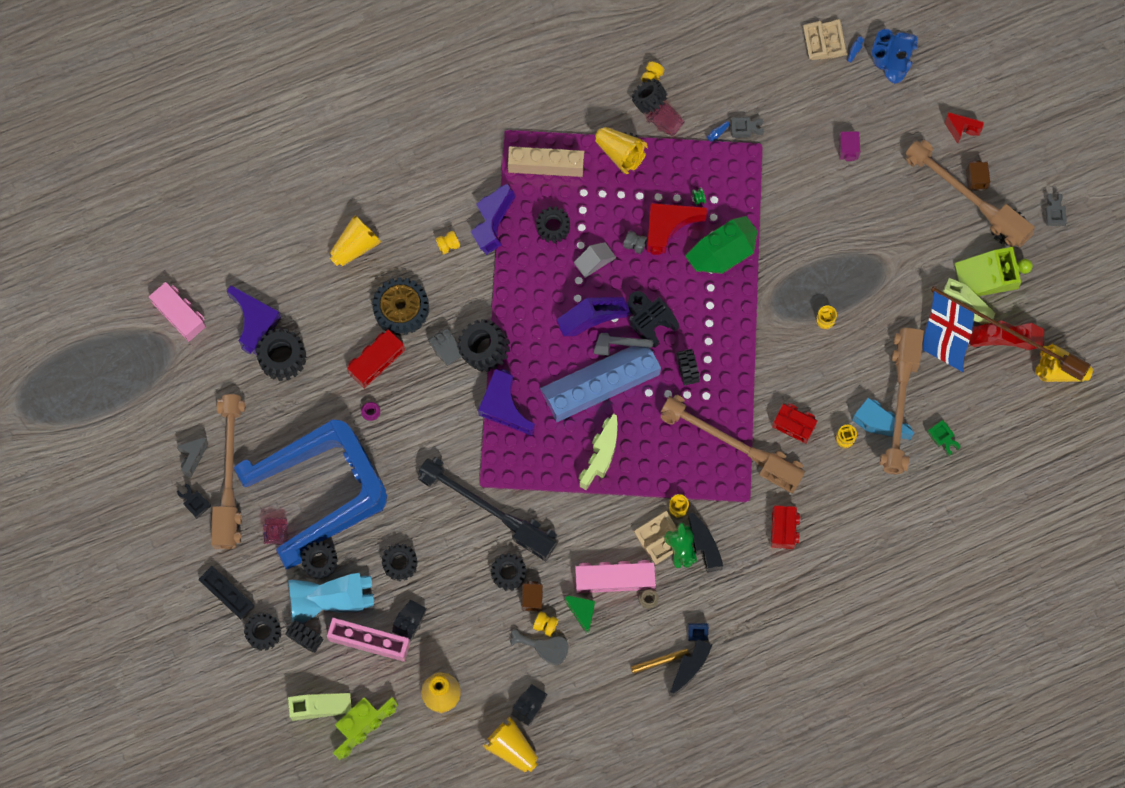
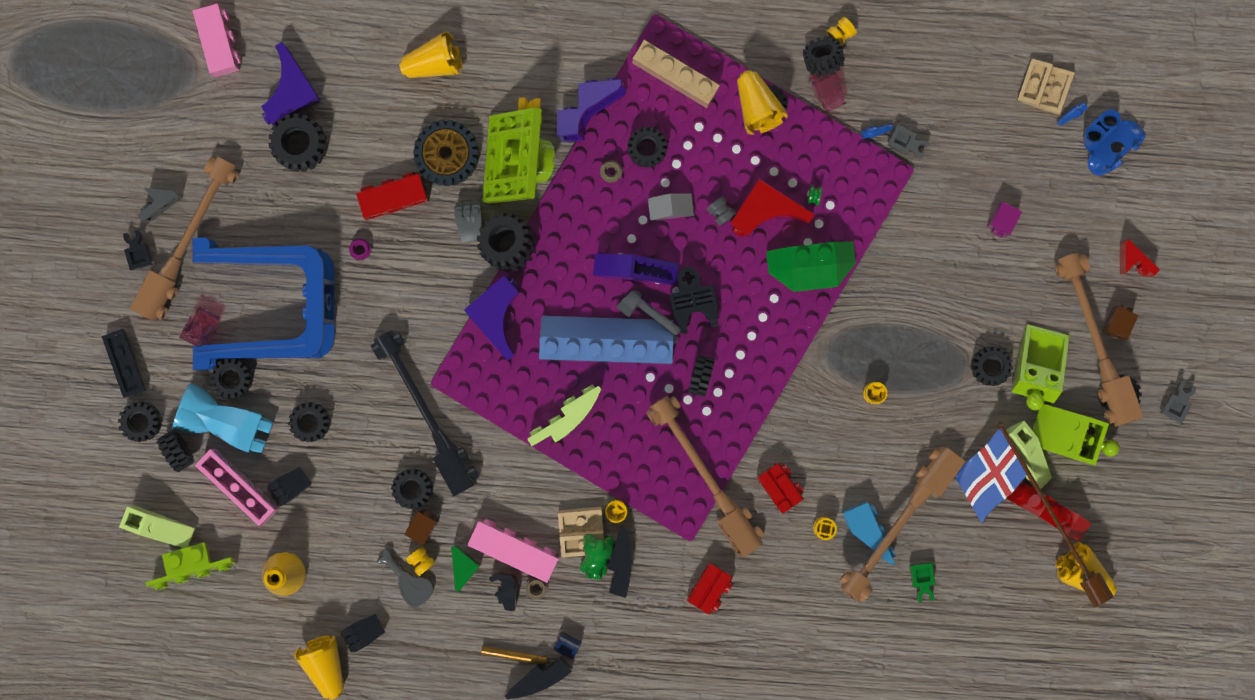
camera: 30 degrees right, 15 degrees up
none -> lime piece [482,107,555,203]
none -> black hand [489,572,518,611]
none -> dark tan plate [600,160,622,183]
none -> black tyre [970,346,1013,386]
none -> lime slope [1011,324,1070,410]

